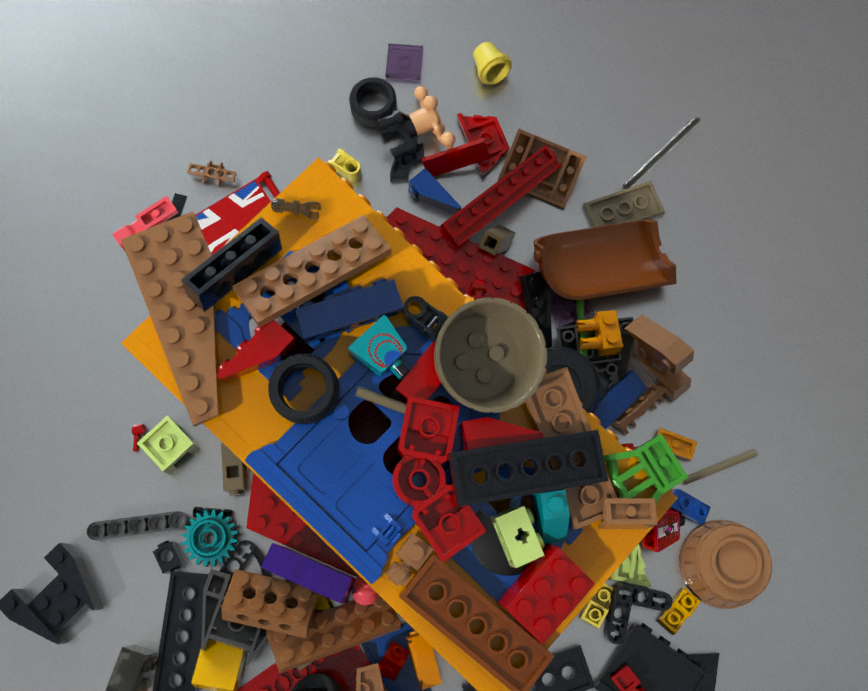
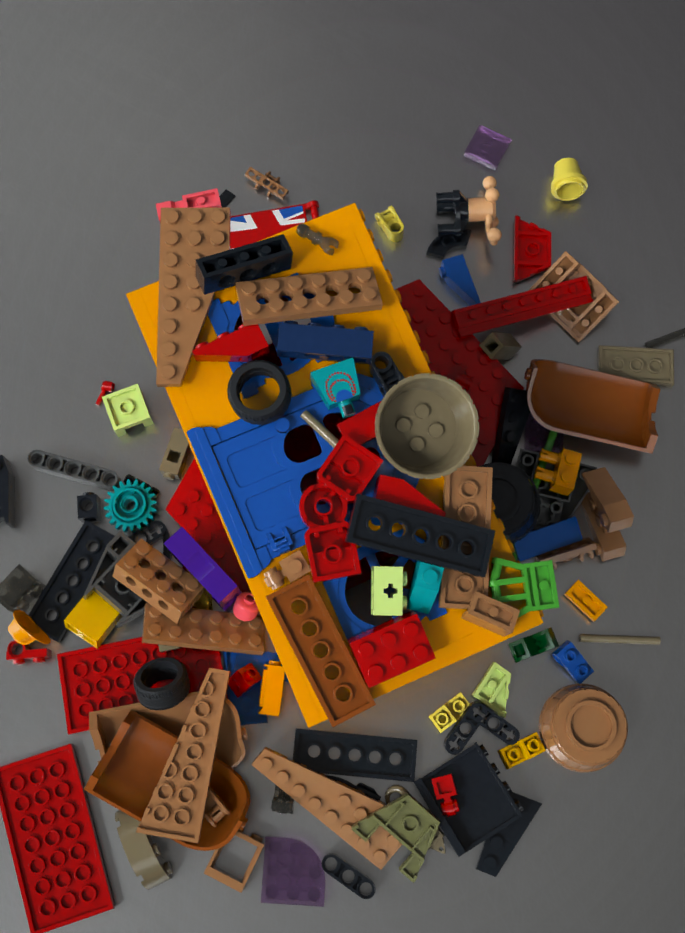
camera: 25 degrees right, 0 degrees up
black tyre [349,77,397,127] -> none
red piece [422,138,490,177] -> none
red torso [642,509,685,553] -> none

